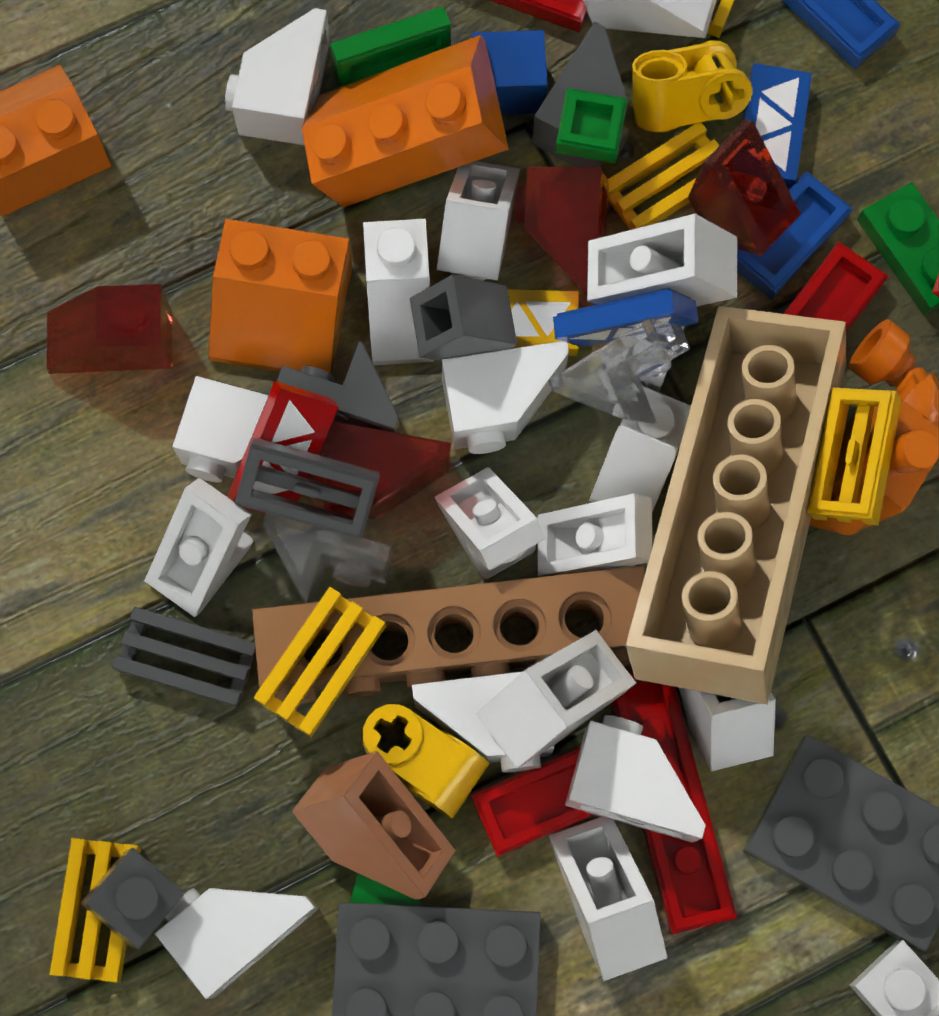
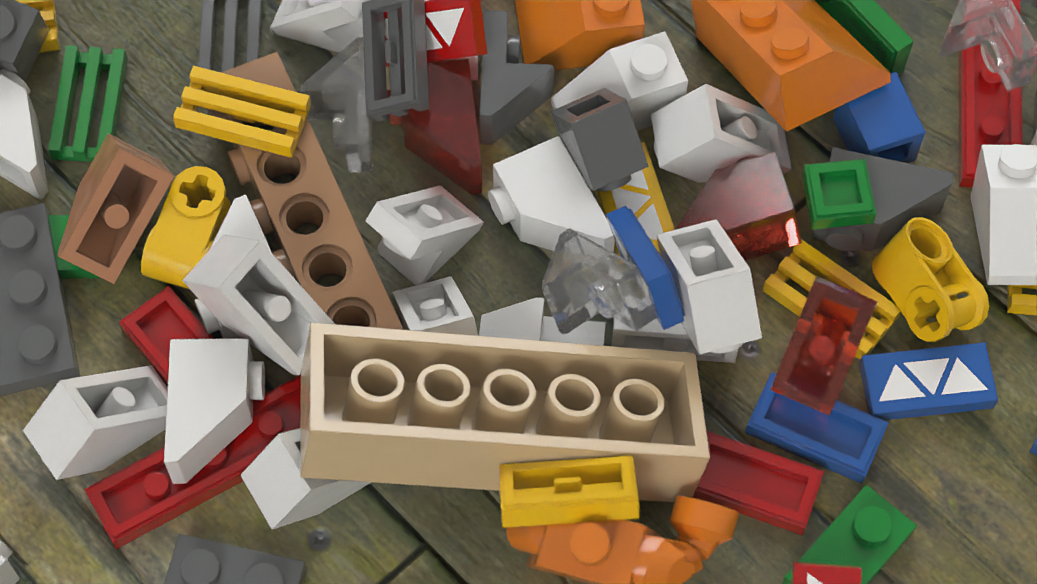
camera: 75 degrees right, 10 degrees down
none -> green tile [48,45,128,162]

